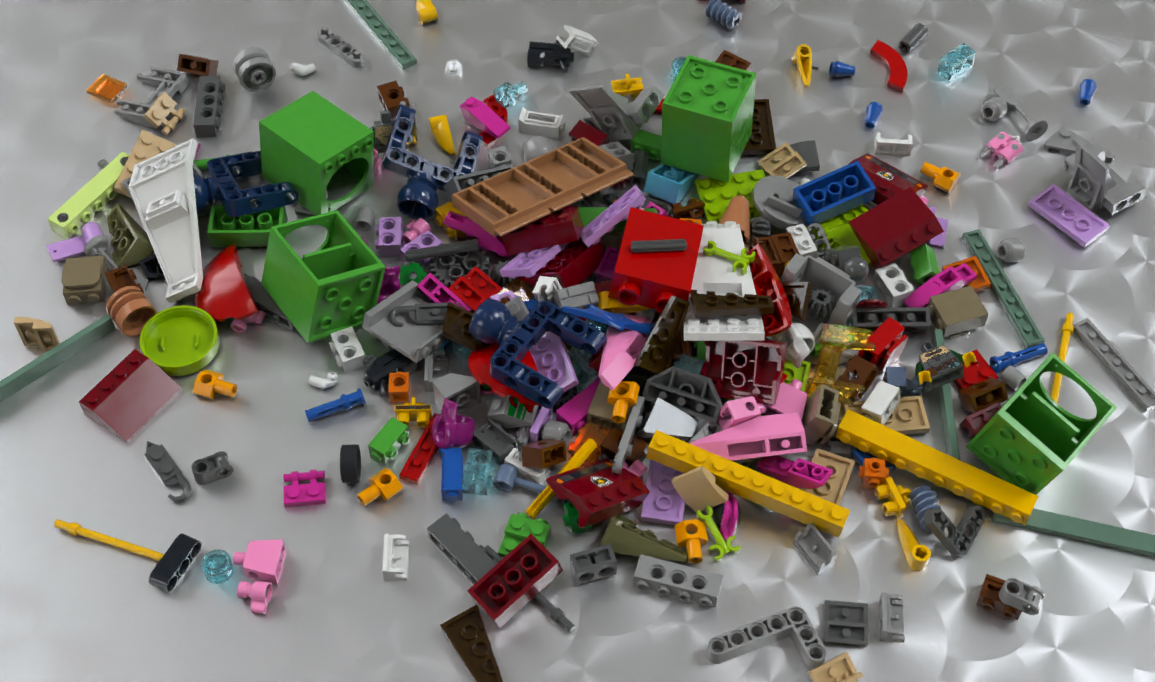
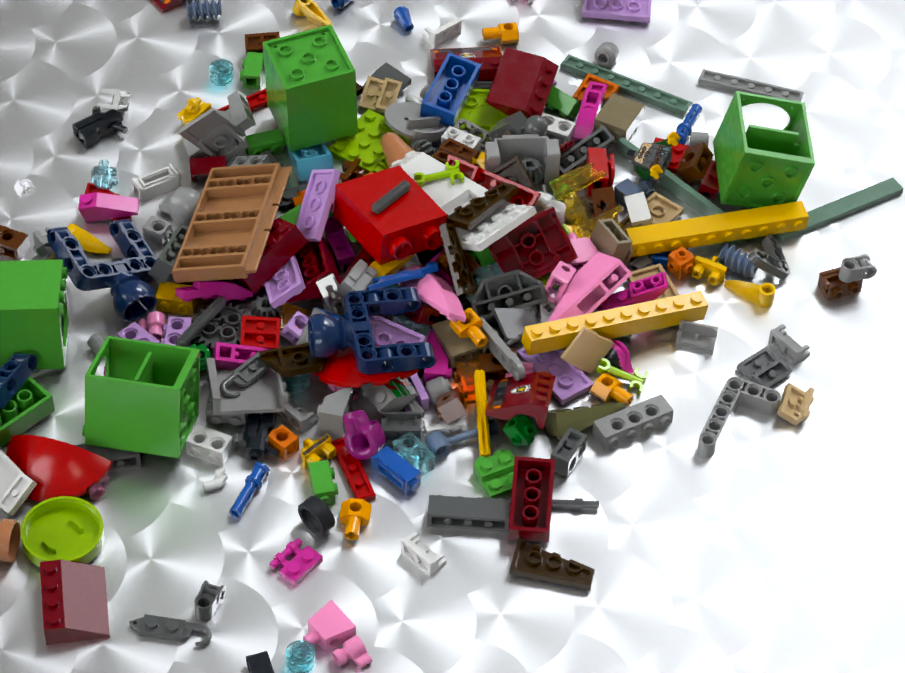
camera: 45 degrees left, 5 degrees down
light orange piece [192,369,238,400] -> none
yellow bar [1051,313,1074,403] -> none

